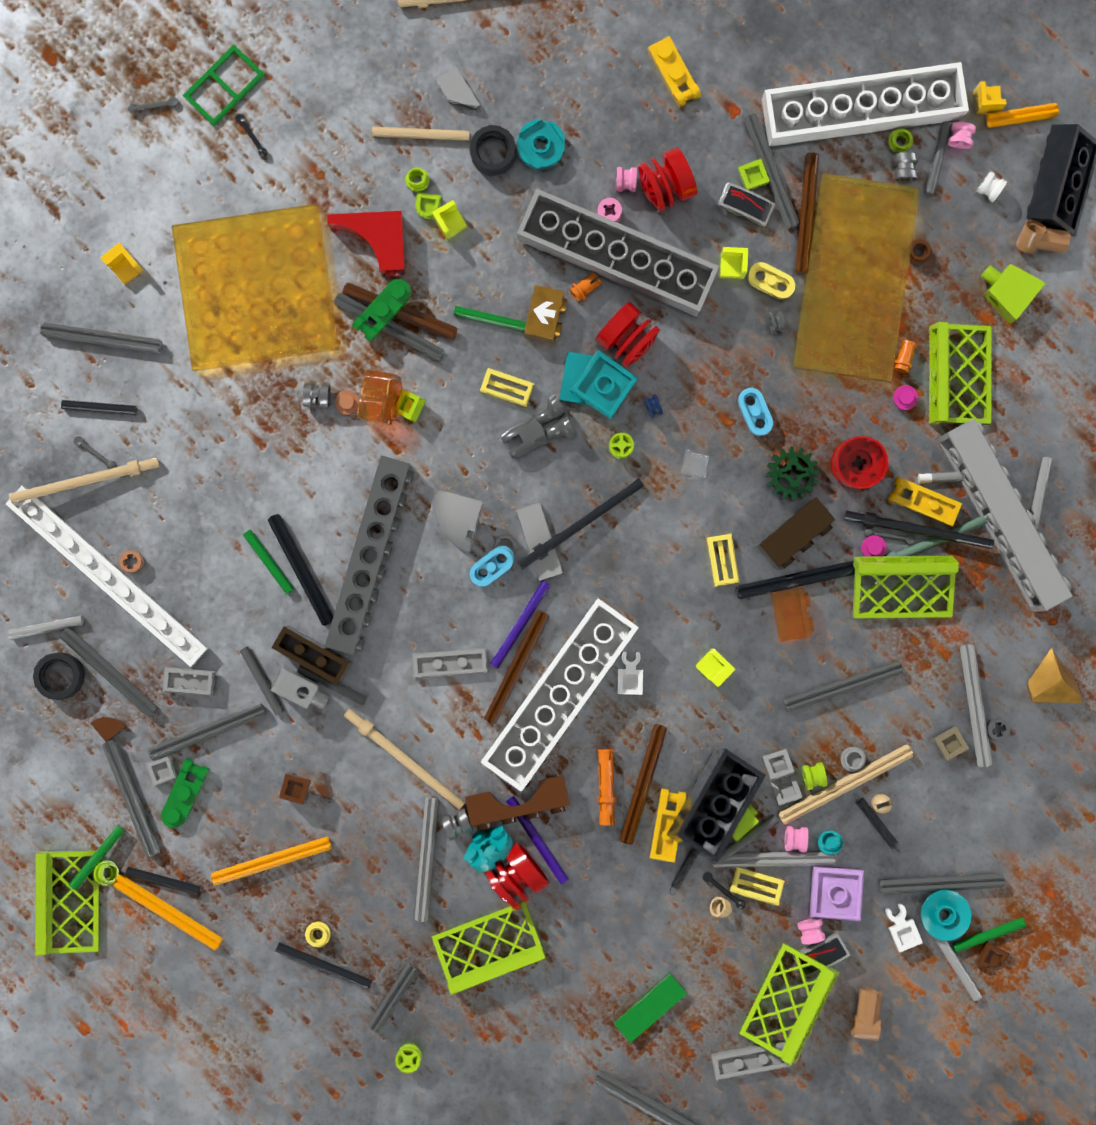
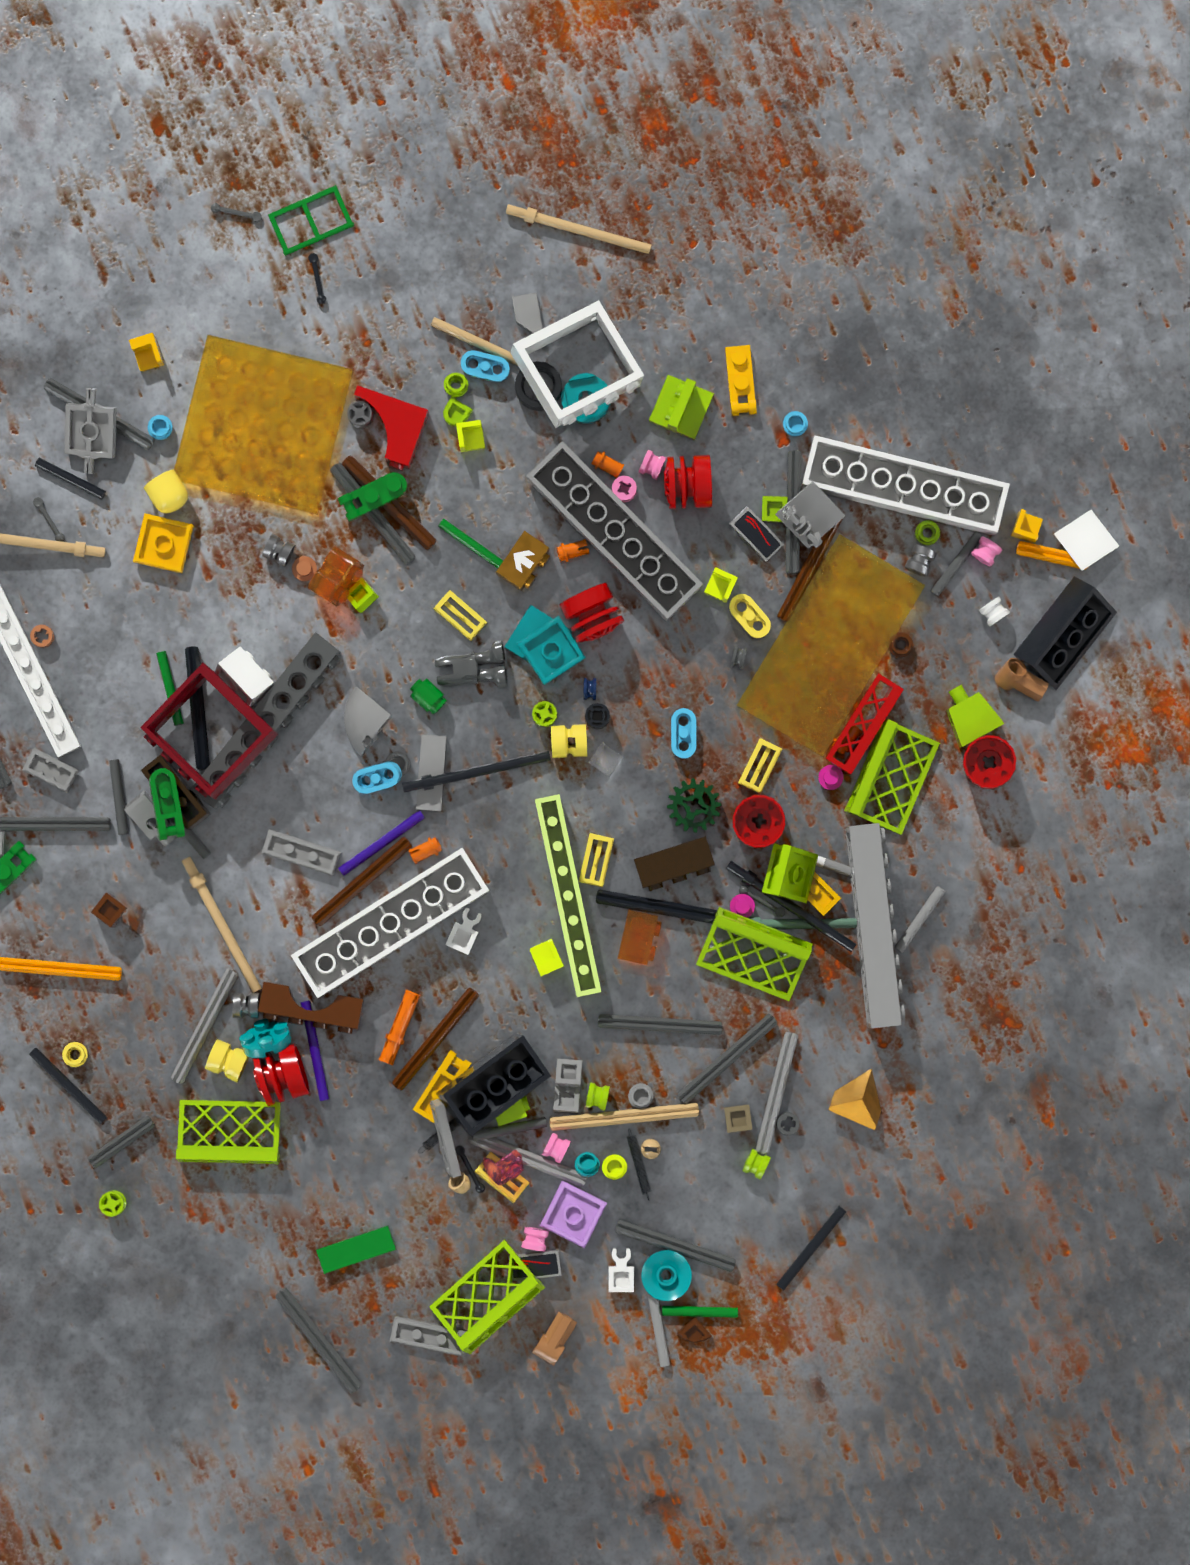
camera: 20 degrees right, 0 degrees up
none -> light grey plate [64,388,117,474]
none -> yellow plate [133,513,194,574]
none -> dark red window [140,662,278,800]
none -> light yellow helmet [144,469,188,514]
none -> medium azure plate [148,415,173,440]
none -> green plate [149,768,185,841]
none -> light yellow wheel [205,1039,249,1082]
none -> white brick [215,647,274,707]
none -> flat silver wheel [347,401,373,428]
none -> orange pin [409,837,442,864]
none -> green brick [410,678,447,715]
none -> light grey tile [430,1099,461,1178]
none -> medium azure plate [461,350,510,383]
none -> clear pink plate [482,1149,524,1185]
none -> white window [510,300,644,428]
none -> yellowish green brick [535,794,601,997]
none -> light yellow wheel [551,724,587,758]
none -> black wheel [585,703,610,730]
none -> orange pin [591,451,624,479]
none -> neon yellow plate [602,1154,627,1180]
none -> lime bracket [649,375,714,441]
none -> dark grey axle [677,1014,777,1104]
none -> light yellow tile [738,738,782,794]
none -> lime wheel [742,1148,771,1180]
none -> lime bracket [762,843,818,903]
none -> light grey hinge [775,481,845,548]
none -> black bar [776,1206,847,1290]
none -> medium azure plate [783,411,808,437]
none -> red fence [825,673,904,775]
none -> red wheel [963,735,1016,789]
none -> white sticker [1054,510,1119,571]

